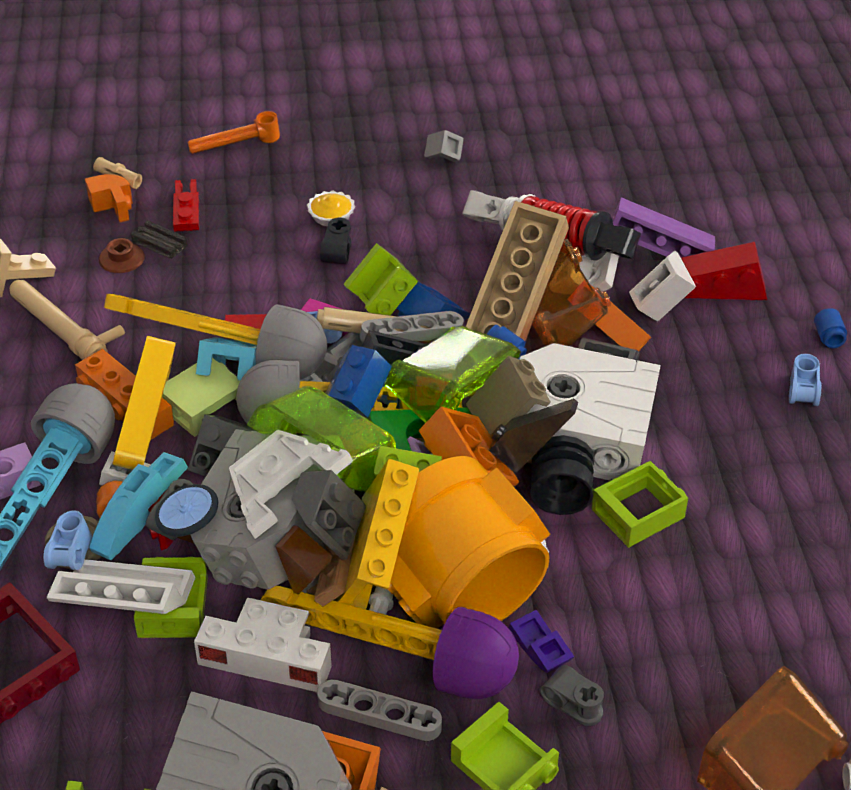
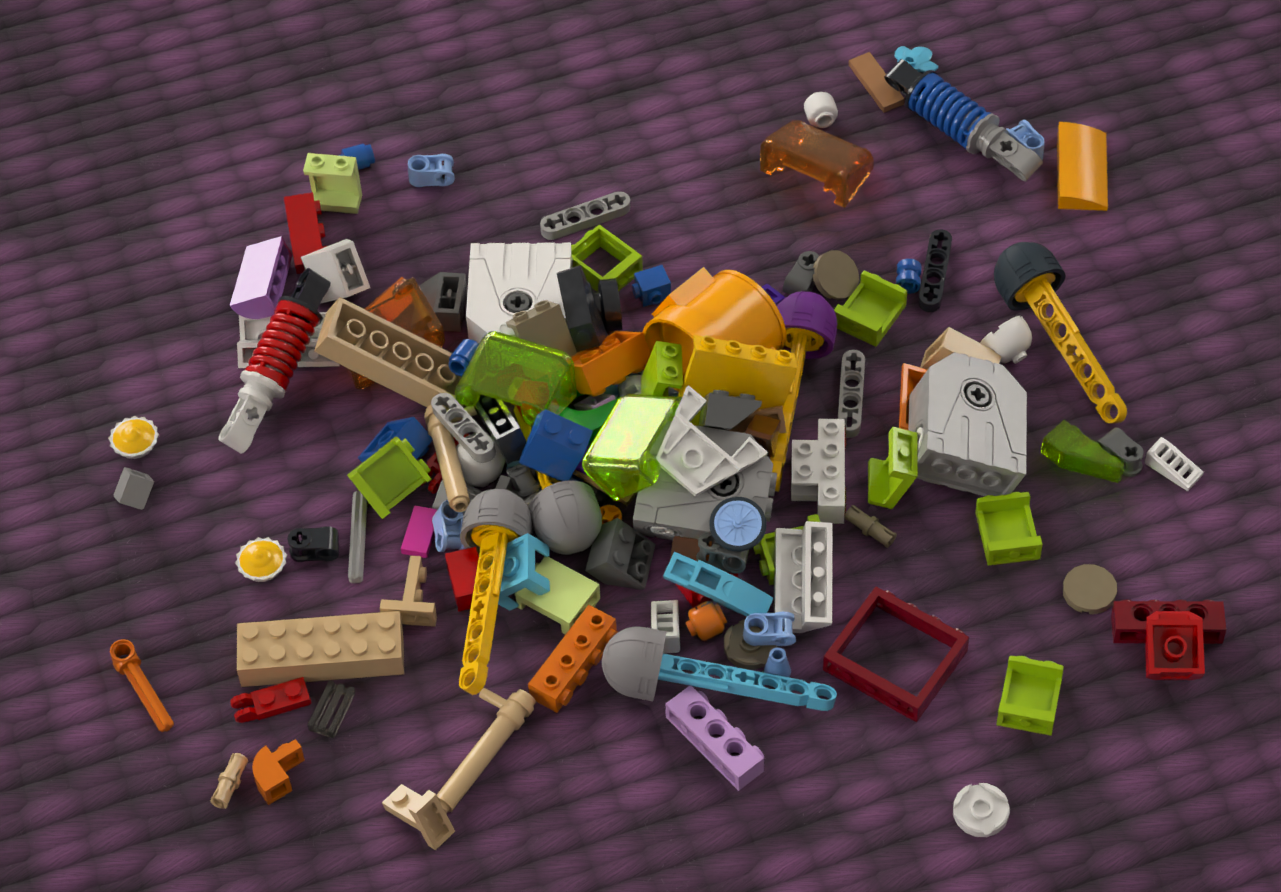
camera: 100 degrees left, 10 degrees up
copper piece [99,238,145,273] -> none
yellow beam [113,336,176,470] -> none
none -> yellow piece [108,416,159,459]
none -> tan brick [237,611,404,687]
none -> yellowish green panel [303,153,362,214]
none -> light grey axle [348,491,367,583]
none -> tan bracket [380,556,437,626]
none -> light grey beam [540,192,631,240]
none -> blue brick [631,265,671,307]
none -> medium blue cone [764,648,791,677]
none -> dark tan tile [813,250,859,300]
none -> dark tan pin [844,505,897,548]
none -> lime panel [868,427,918,509]

